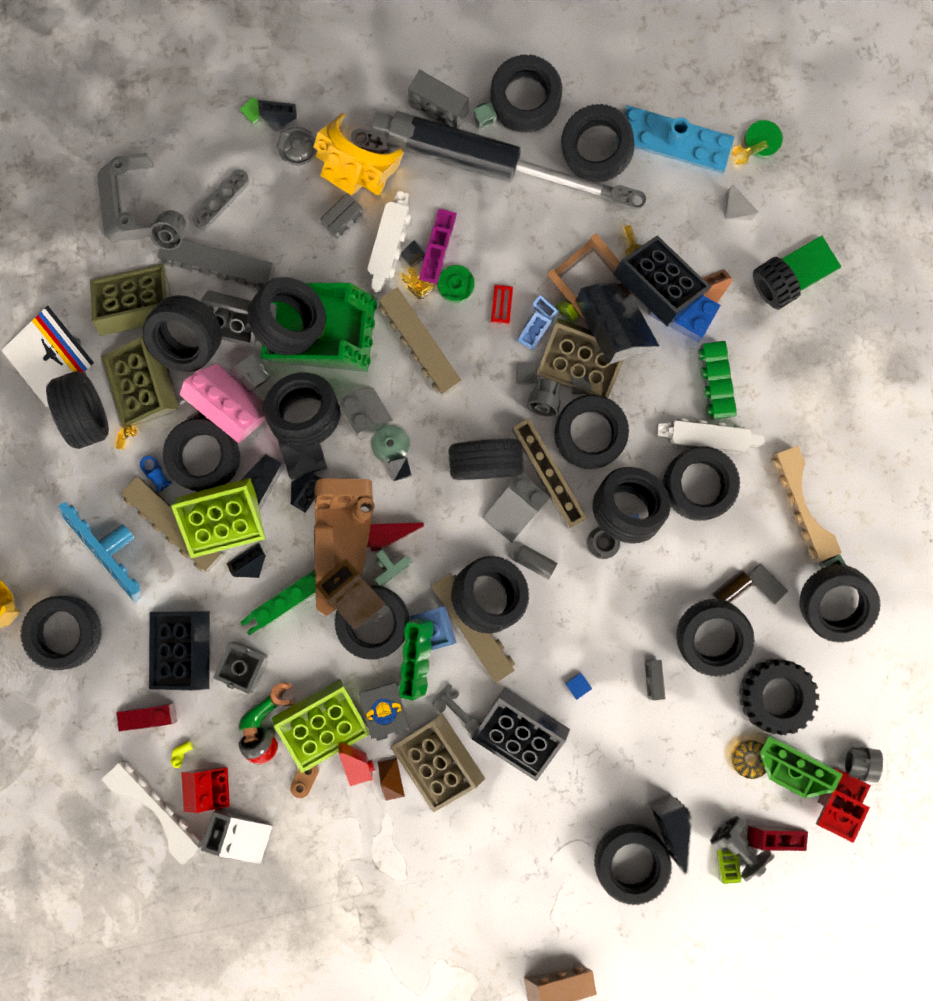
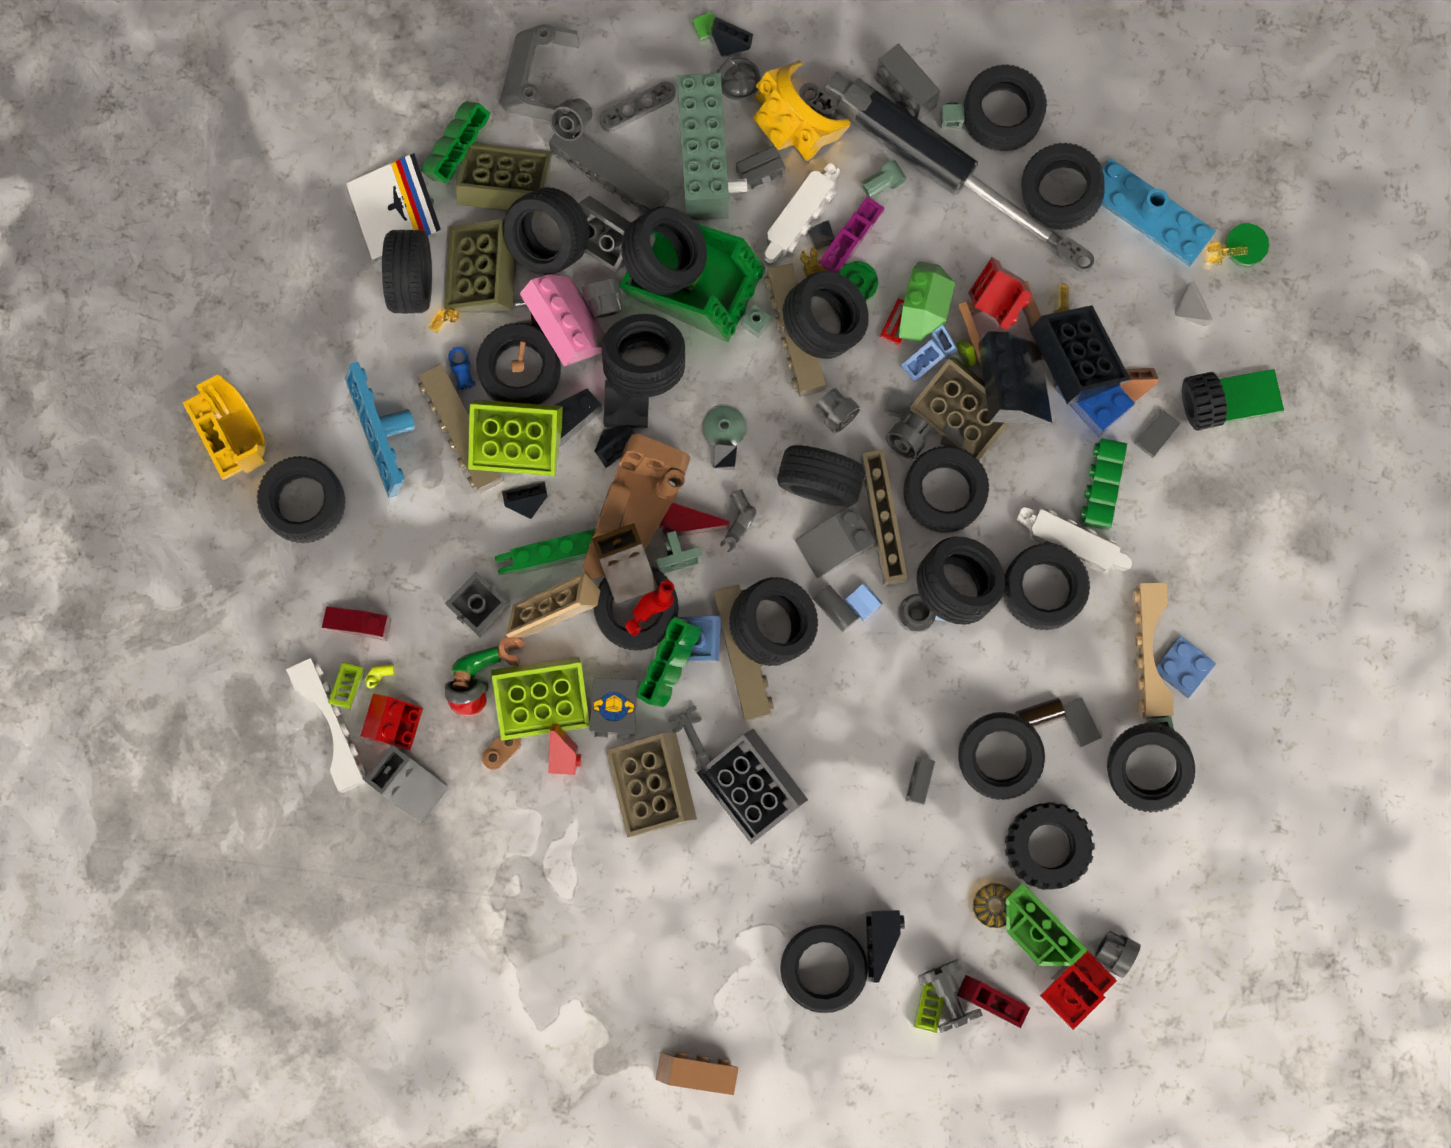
camera: 20 degrees right, 5 degrees down
black slope [149,611,210,691] -> none
dark grey slope [337,388,393,440] -> none
reddish brown slope [378,758,405,801] -> none
blue tile [565,673,592,700] -> none
none -> lime slope [328,662,365,709]
none -> green brick [421,101,490,183]
none -> tan slope [506,573,600,638]
none -> medium nougat hand [511,341,526,373]
none -> red arm [625,580,674,636]
none -> sand green piece [677,73,747,220]
none -> dark grey arm [720,489,756,552]
none -> sand green plate [741,304,772,338]
none -> black tyre [783,271,869,359]
none -> dark grey piece [816,388,861,434]
none -> light blue piece [845,583,883,621]
none -> sand green piece [861,160,907,198]
none -> bright green wedge [899,261,956,341]
none -> red bracket [968,257,1031,330]
none -> dark grey tile [1136,410,1181,458]
none -> medium blue plate [1156,636,1216,698]

